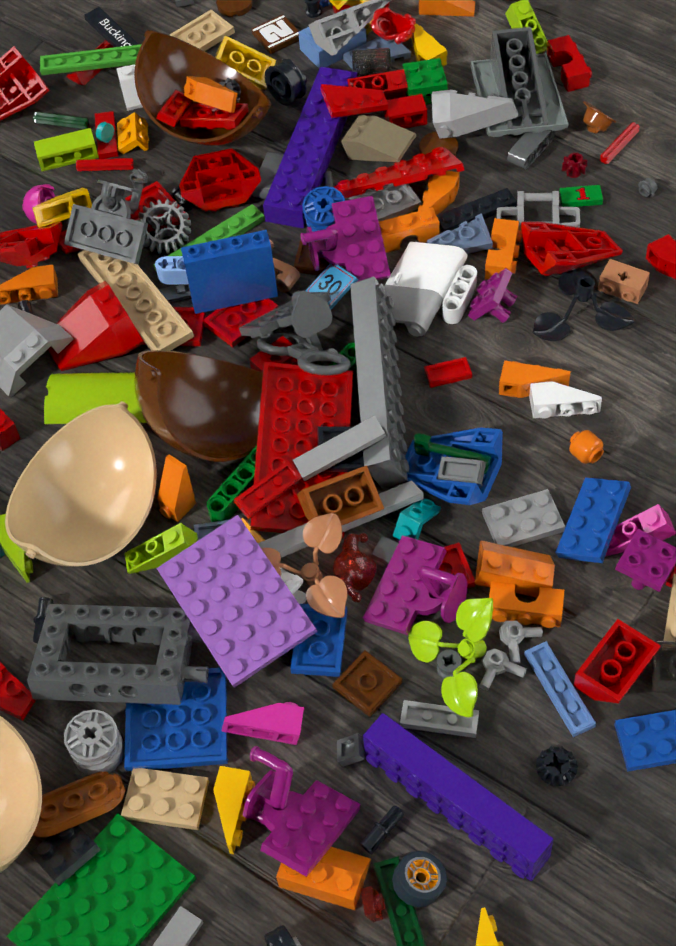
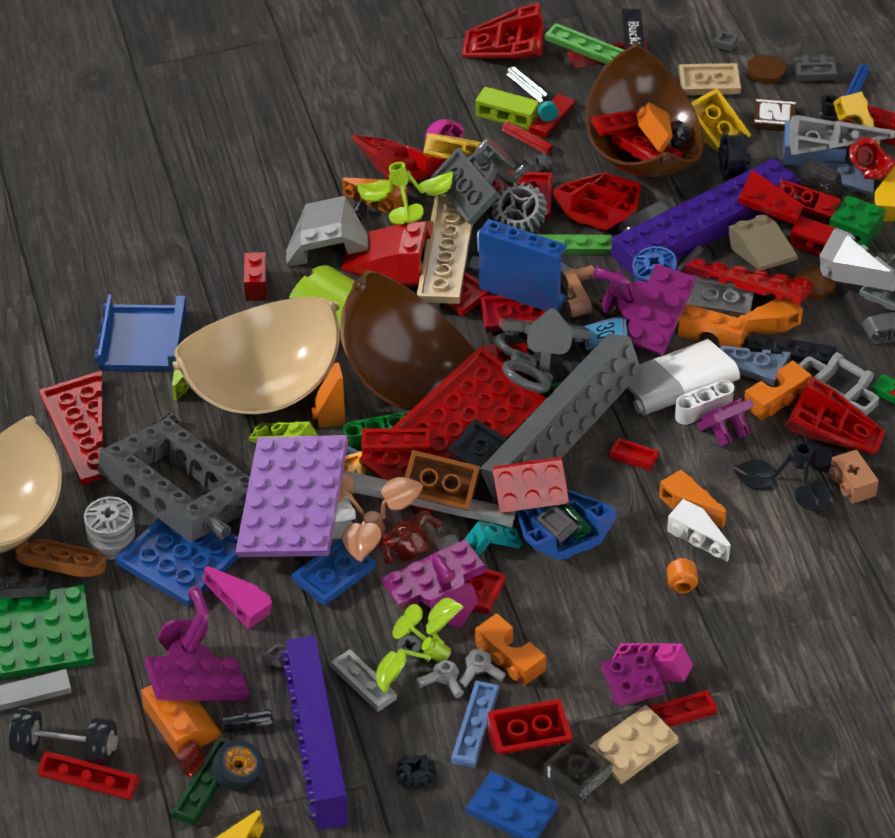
camera: 35 degrees right, 10 degrees down
light orange bracket [117,112,149,154] -> none
tan plate [121,768,209,830] -> none
yellow slope [213,766,255,854] -> none
light grey tile [293,416,386,481] -> none
reddish brown tile [332,650,403,717] -> none
orange slope [475,541,555,598] -> none
light grey plate [482,489,565,547] -> none
blue plate [556,477,631,563] -> none
none -> lime plant [357,162,453,225]
none -> plate [492,457,569,513]

